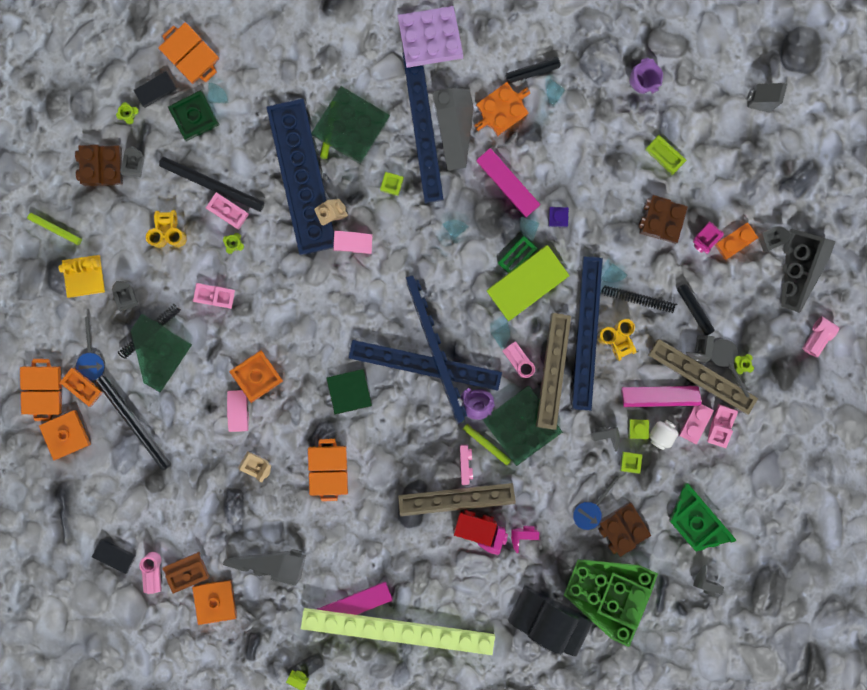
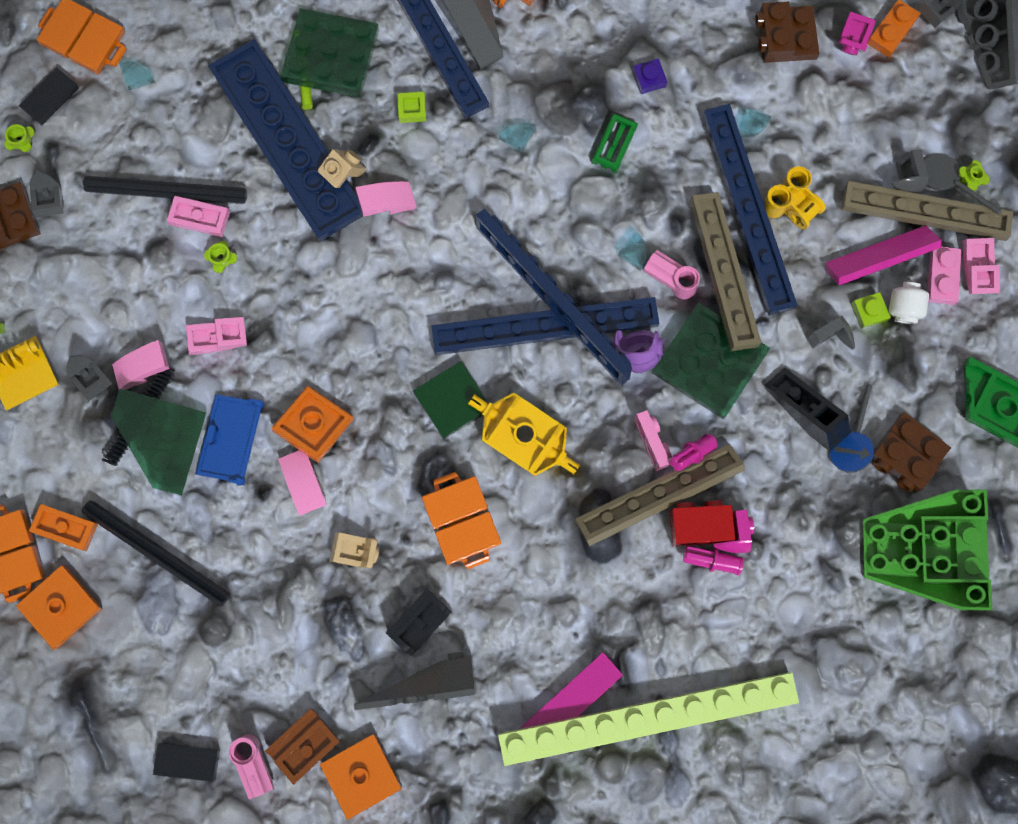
camera: 25 degrees left, 10 degrees down
blue piece [76,317,105,381] -> none
yellow piece [146,210,187,248] -> none
dark green tile [168,90,220,142] -> none
lime bar [463,423,511,466] -> none
dark pink tile [476,148,541,218] -> none
lime tile [486,245,570,321] -> none
black brick [508,585,593,657] -> none
dark pink plate [511,526,539,553] -> none
clear light blue tile [520,217,539,242] -> none
black piece [601,285,678,313] -> none
lime plate [620,452,642,474] -> none
black axle [677,284,715,335] -> none
none -> bright pink slope [112,340,170,391]
none -> blue door [195,394,265,486]
none -> black hinge [386,589,452,656]
none -> yellow plate [468,393,580,476]
none -> dark pink axle [669,433,717,471]
none -> dark pink axle [683,546,743,576]
none -> black slope [764,368,851,451]

